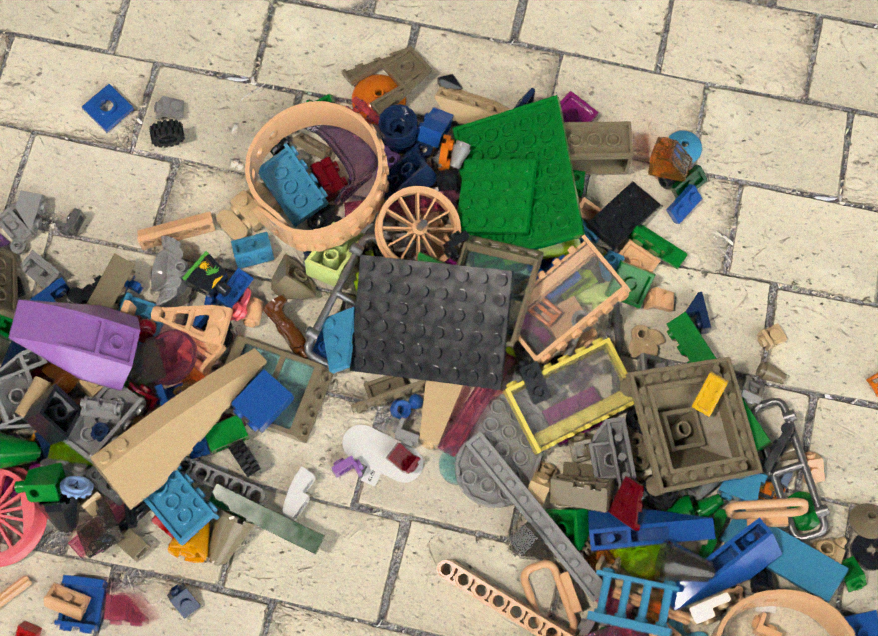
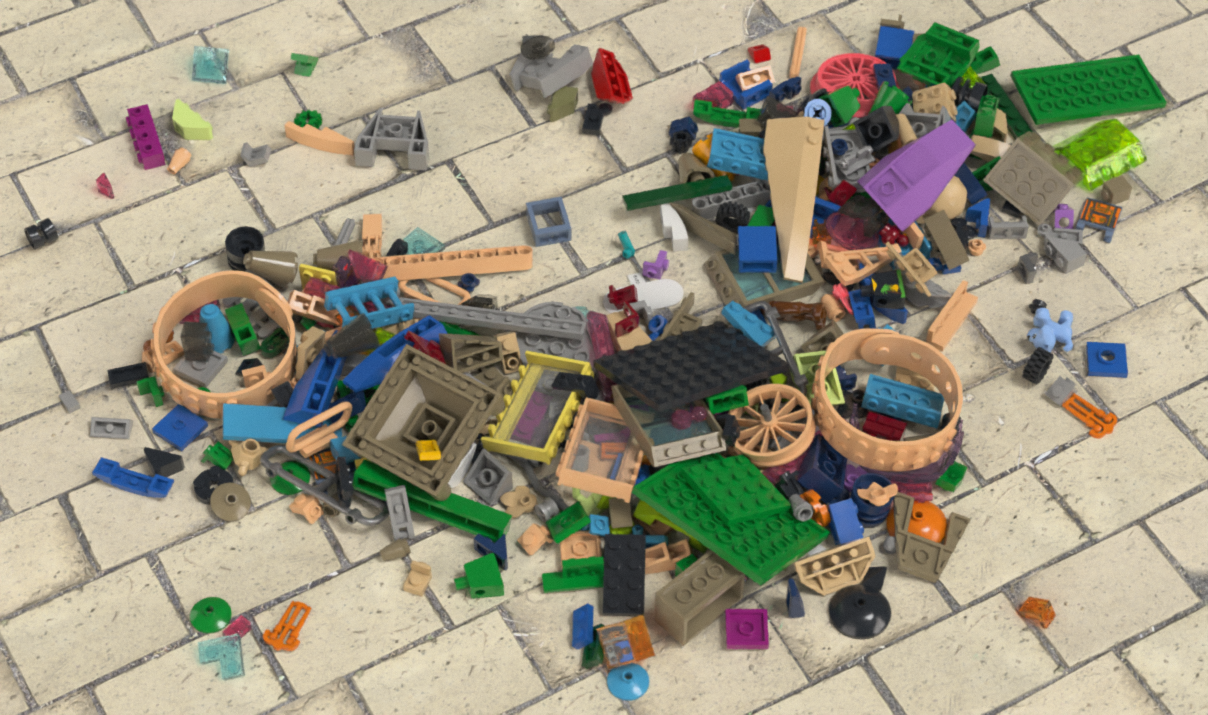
camera: 140 degrees right, 20 degrees down
none -> dark blue slope [328,390,366,423]
none -> green torso [454,553,504,599]
none -> dark blue plate [458,273,480,292]
none -> sand blue window [526,197,572,247]
none -> light grey wheel [534,497,559,522]
none -> dark red bracket [615,301,639,338]
none -> teal arm [618,231,635,259]
none -> black gear [670,130,692,154]
none -> dark tan wedge [670,202,737,255]
none -> green slope [693,99,764,128]
none -> dark blue slope [769,76,802,107]
none -> black dish [829,584,891,640]
none -> light nougat plate [857,482,898,506]
none -> light grey hinge [883,536,896,554]
none -> tan bracket [886,241,938,297]
none -> light nougat plate [968,239,986,256]
none -> light blue animal [1027,308,1073,353]
none -> black plate [1029,299,1047,315]
none -> orange piece [1062,393,1117,439]

